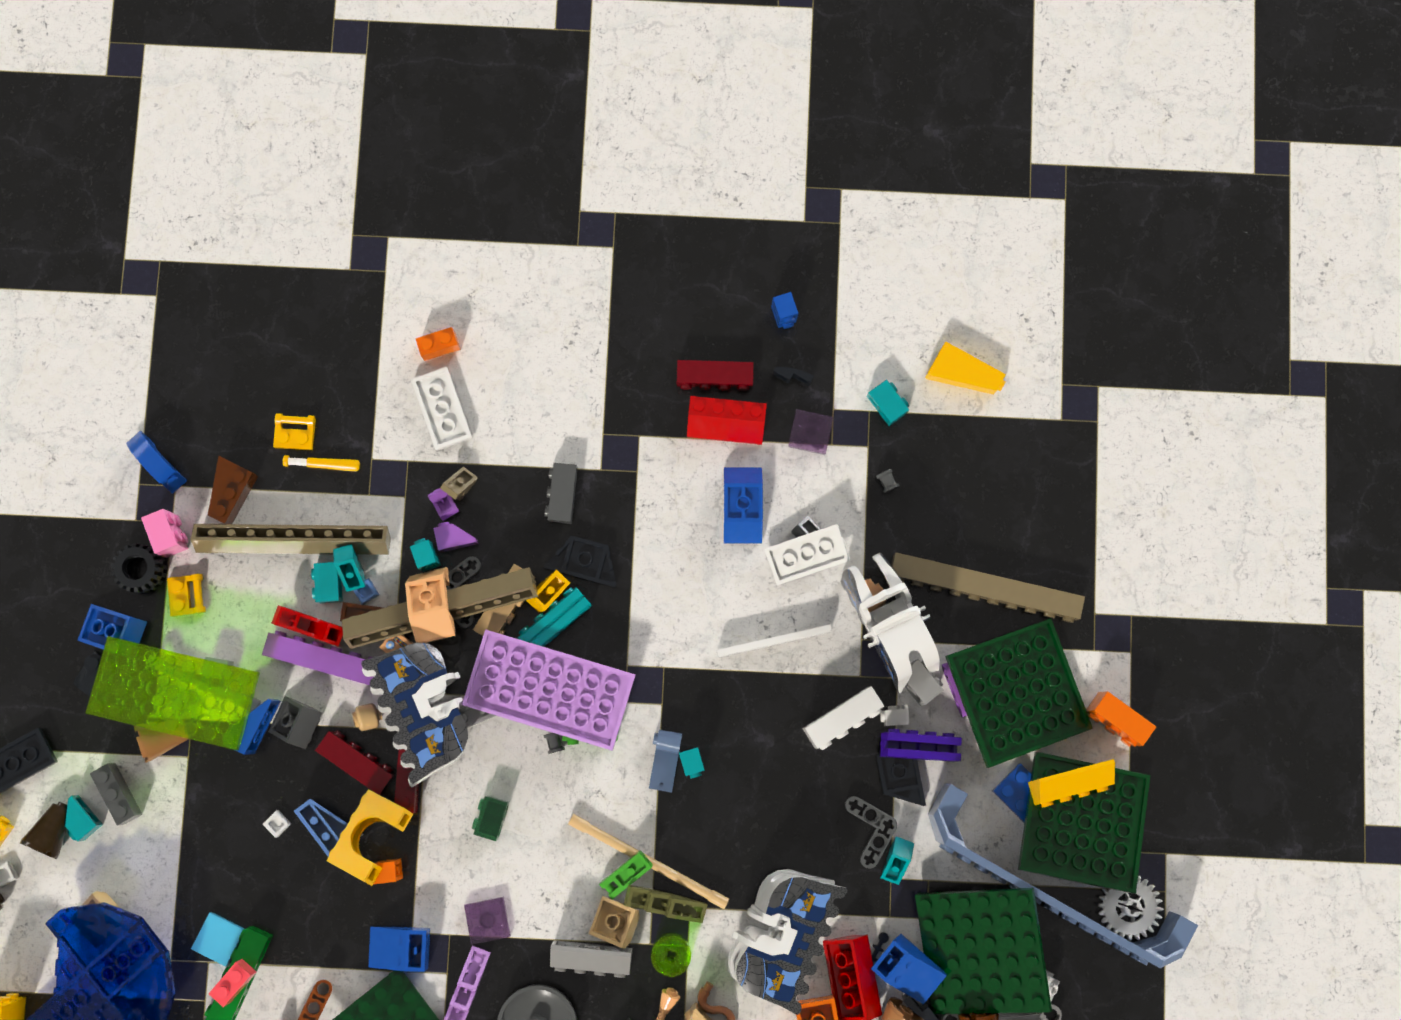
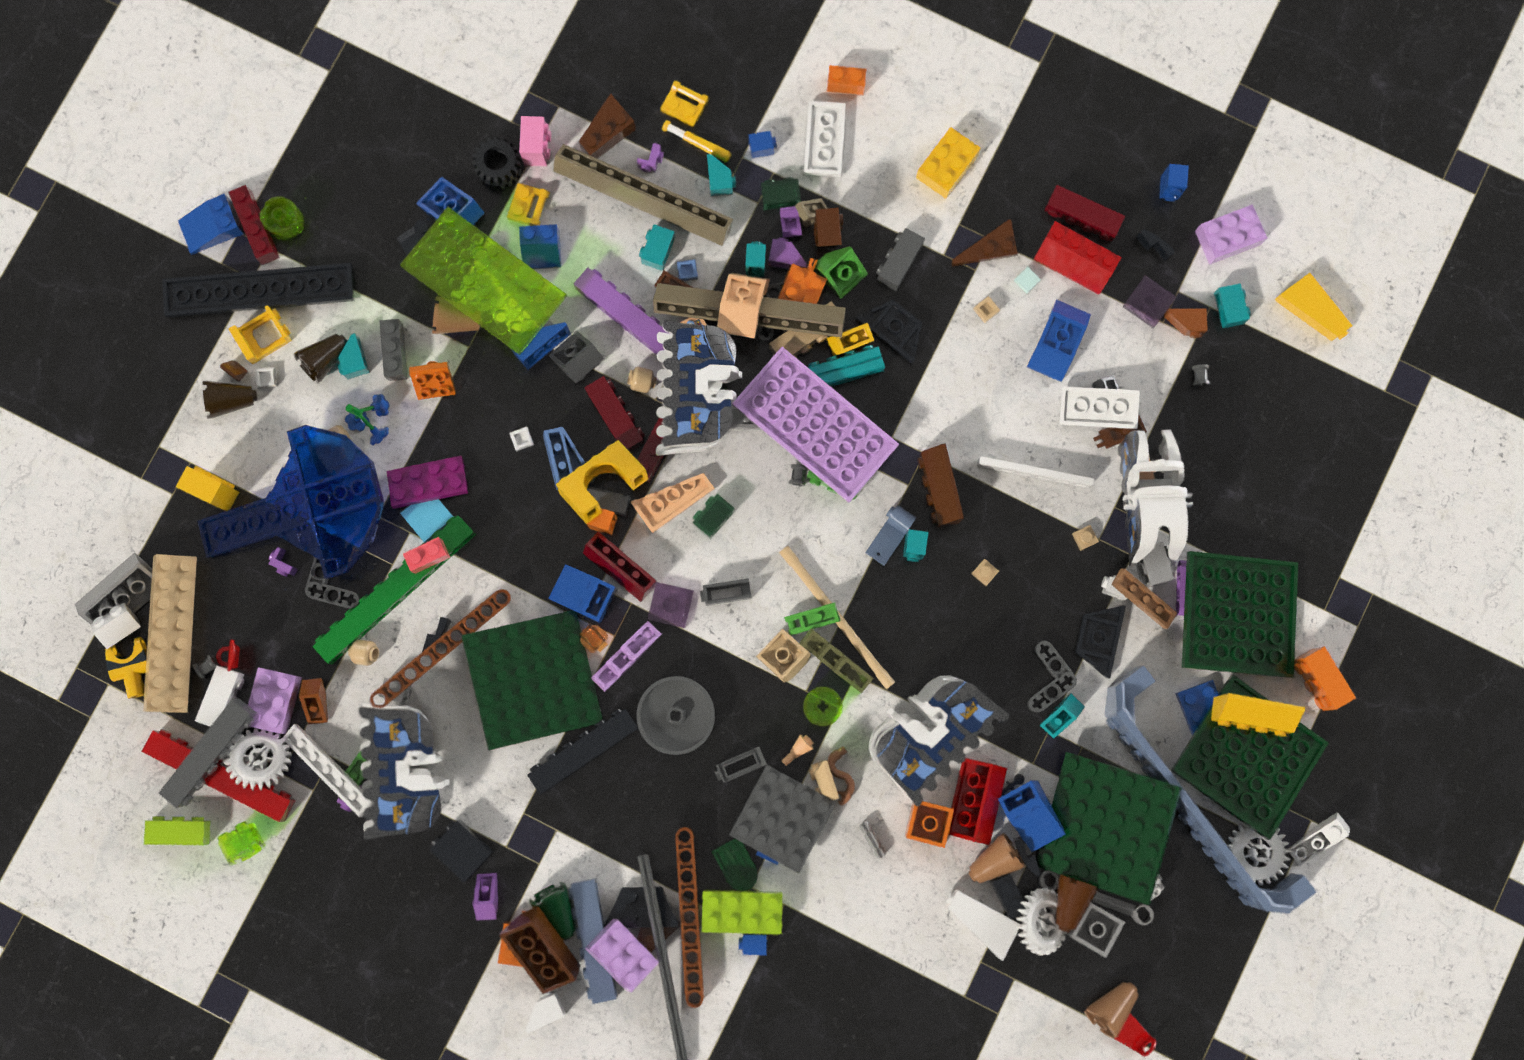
camera: 25 degrees right, 0 degrees up
blue arch [126,430,187,494] -> none
red arch [271,605,343,647] -> none
teal brick [333,544,365,592] -> none
light grey slope [550,940,633,978] -> none
white brick [802,686,884,750] -> none
dark purple brick [880,729,962,762] -> none
dark tan brick [891,552,1085,623] -> none
none -> blue plant [345,394,389,445]
none -> magenta plate [386,456,468,509]
none -> orange plate [409,361,456,400]
none -> slope [519,224,561,269]
none -> clear orange head [580,624,608,653]
none -> dark red brick [583,532,657,602]
none -> dark grey window [587,487,631,517]
none -> light nougat wing [630,473,715,533]
none -> medium lavender bracket [637,143,664,173]
none -> dark grey window [700,578,752,606]
none -> teal slope [707,154,736,196]
none -> blue brick [749,131,777,159]
none -> clear green brick [761,177,801,210]
none -> orange plate [777,258,827,304]
none -> reddish brown wedge [814,208,843,247]
none -> bright green slope [815,246,868,299]
none -> yellow brick [916,127,981,199]
none -> reddish brown slope [917,443,964,528]
none -> reddish brown wing [952,220,1017,266]
none -> tan plate [971,559,999,586]
none -> tan plate [973,296,1000,323]
none -> light aqua tile [1014,267,1041,294]
none -> tan plate [1072,525,1099,551]
none -> reddish brown hinge [1093,415,1147,449]
none -> medium nougat plate [1111,569,1177,629]
none -> dark orange slope [1164,308,1208,338]
none -> lavender brick [1195,204,1267,265]
none -> white slope [1288,812,1350,866]

